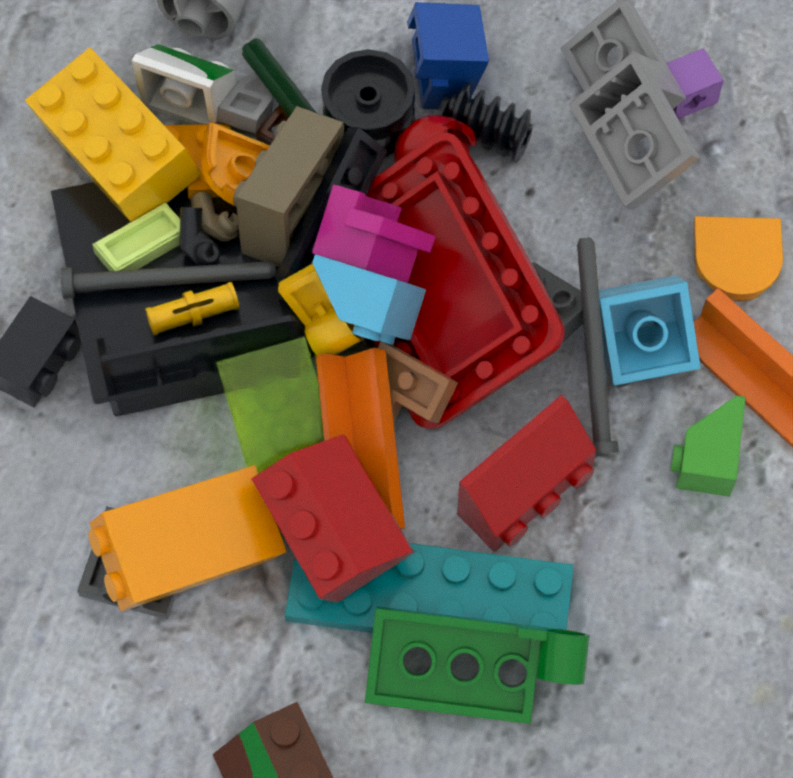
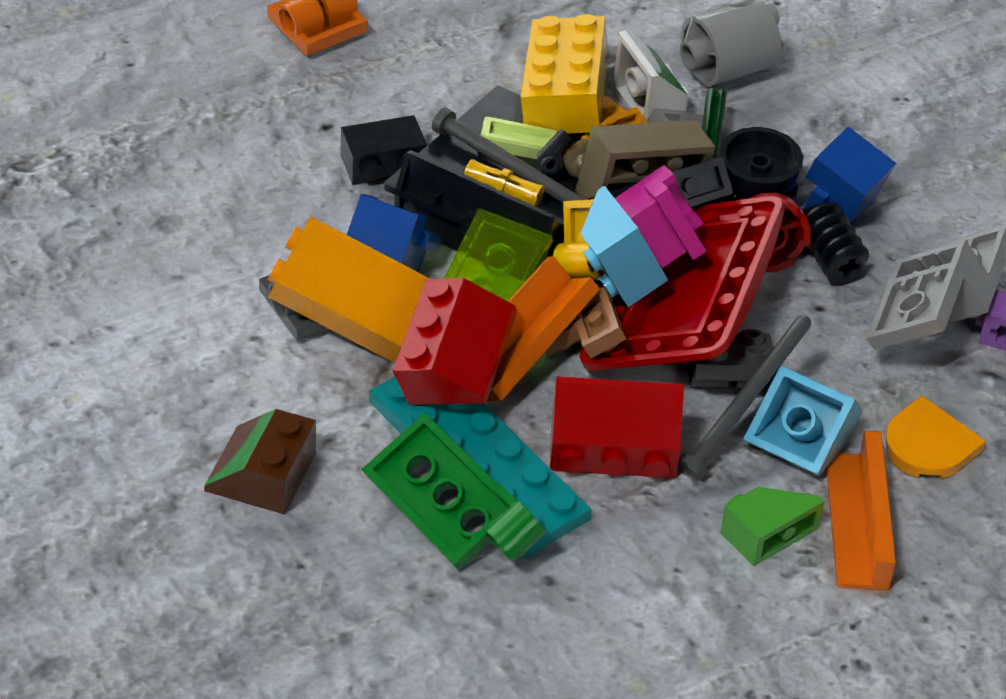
camera: 40 degrees right, 20 degrees down
none -> blue plate [346,194,442,272]

